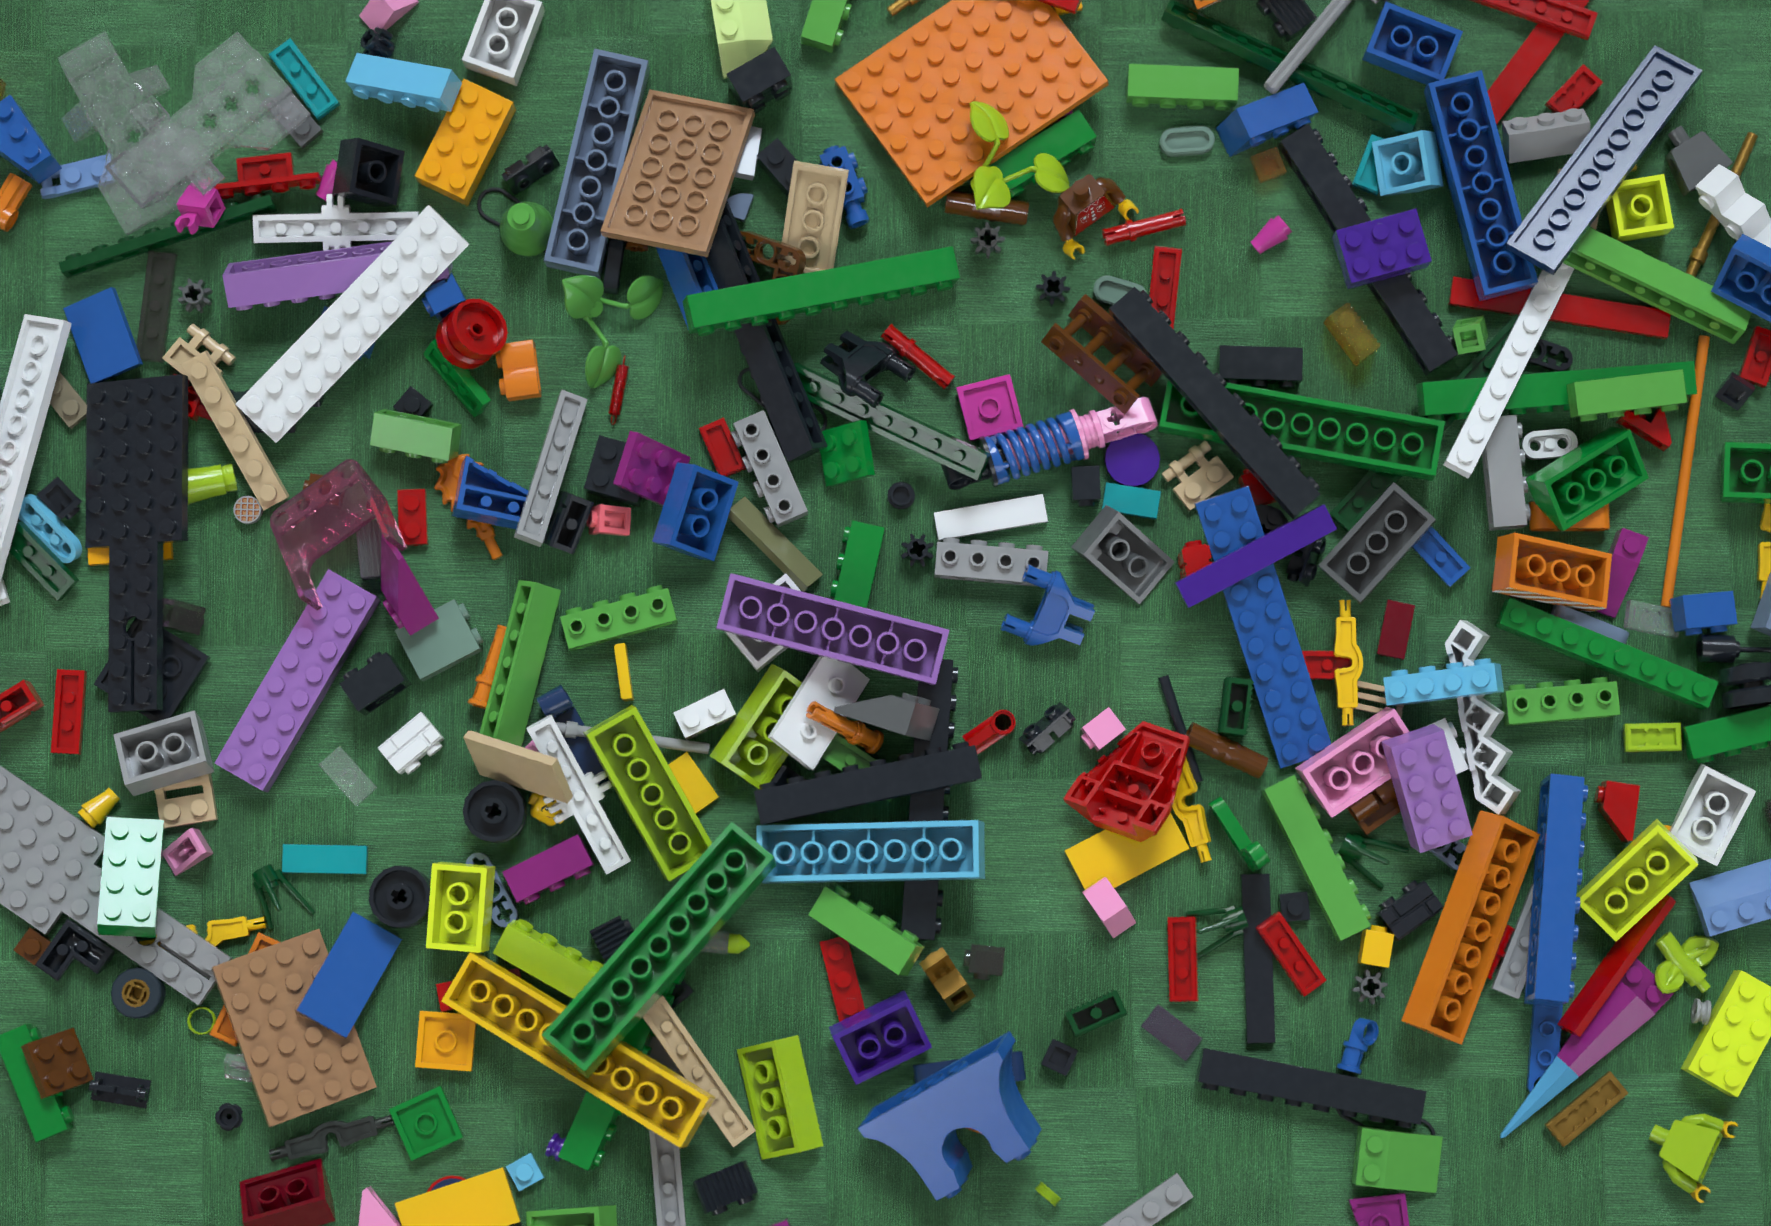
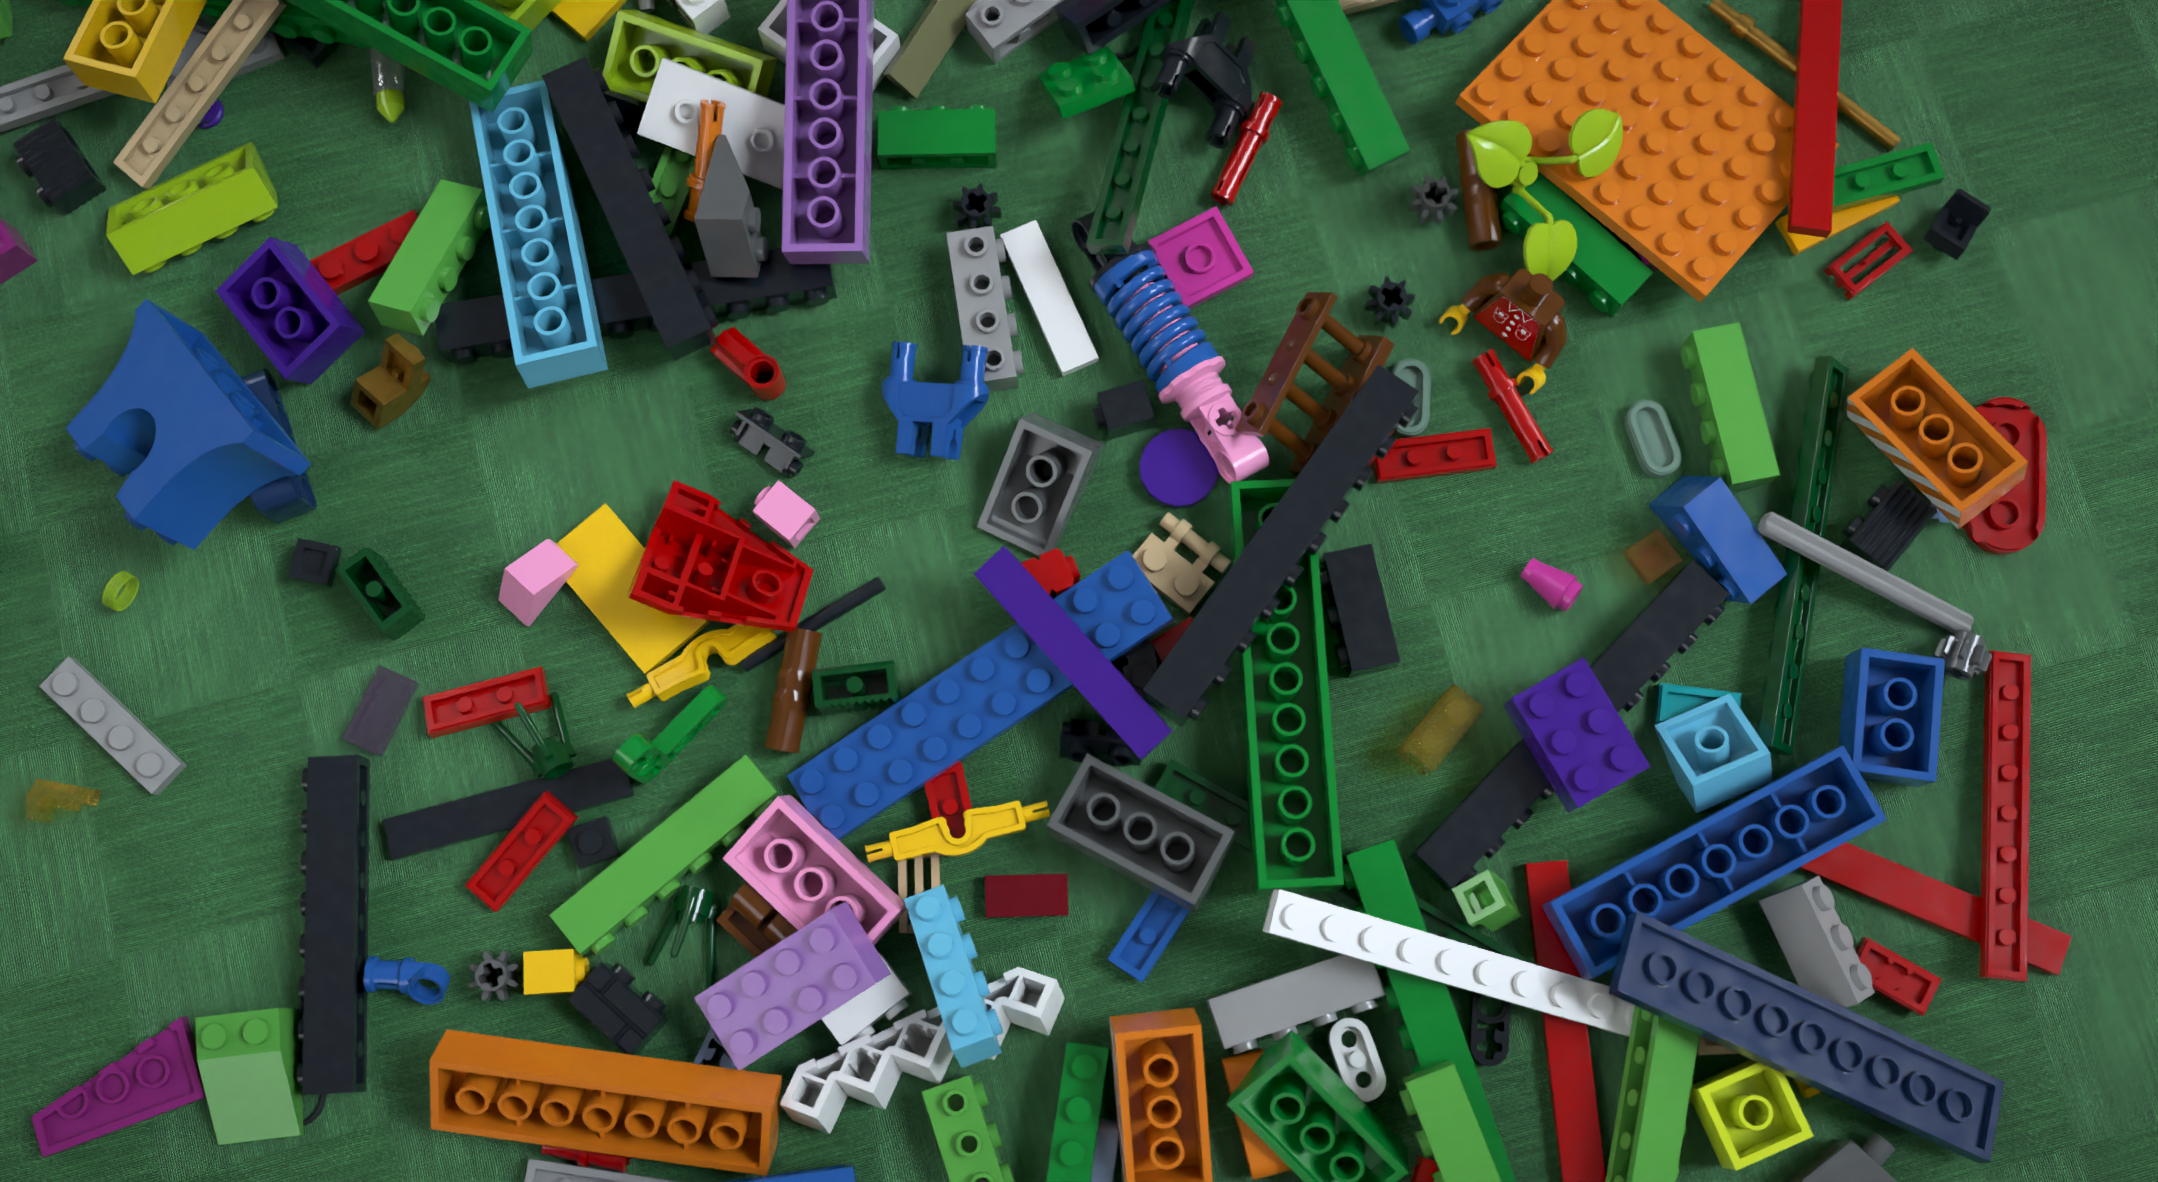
camera: 80 degrees right, 5 degrees down
black plate [887,482,915,510] -> none
clear smoke brick [963,944,1005,980] -> none
teal tile [1102,482,1161,520] -> none

